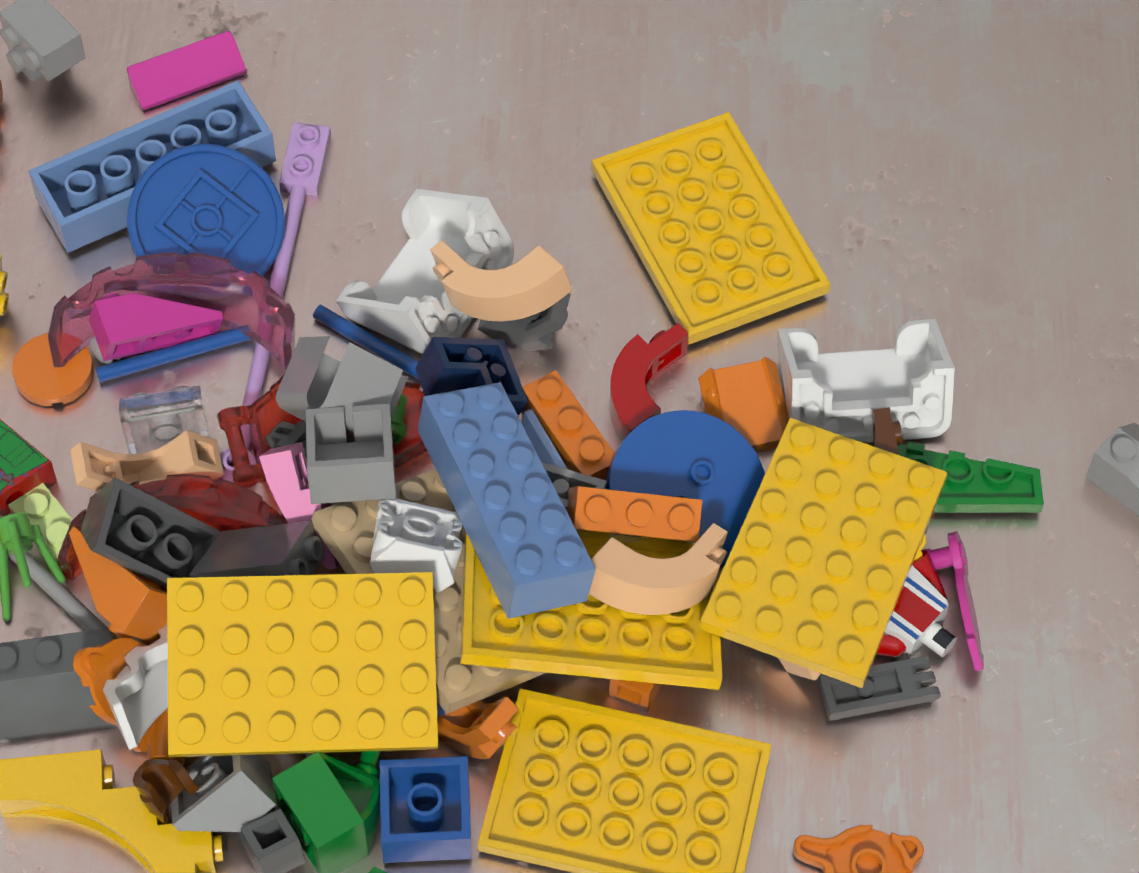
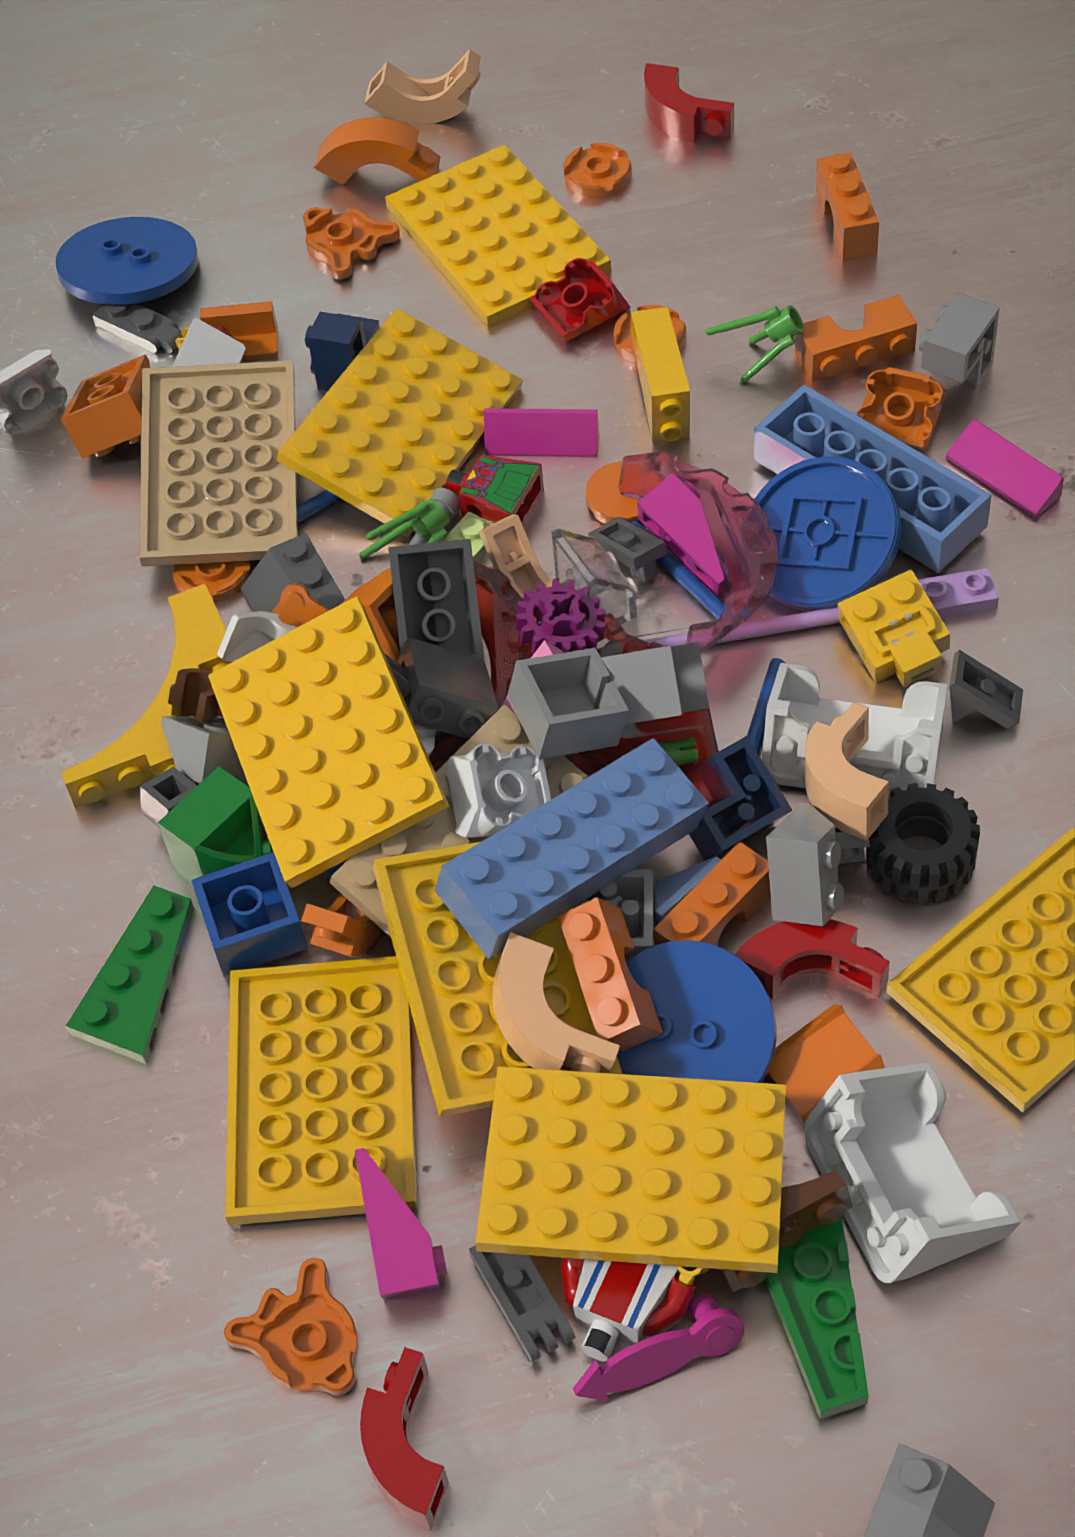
camera: 80 degrees right, 5 degrees down
none -> dark pink slope [355,1148,447,1299]
none -> red arch [360,1347,449,1531]
none -> magenta gear [515,578,606,654]
none -> dark grey hinge [588,517,668,583]
none -> light grey slope [766,803,844,926]
none -> yellow piece [837,569,950,687]
none -> orange slope [857,367,947,452]
none -> black tyre [865,783,980,904]
none -> dark grey slope [949,650,1023,729]

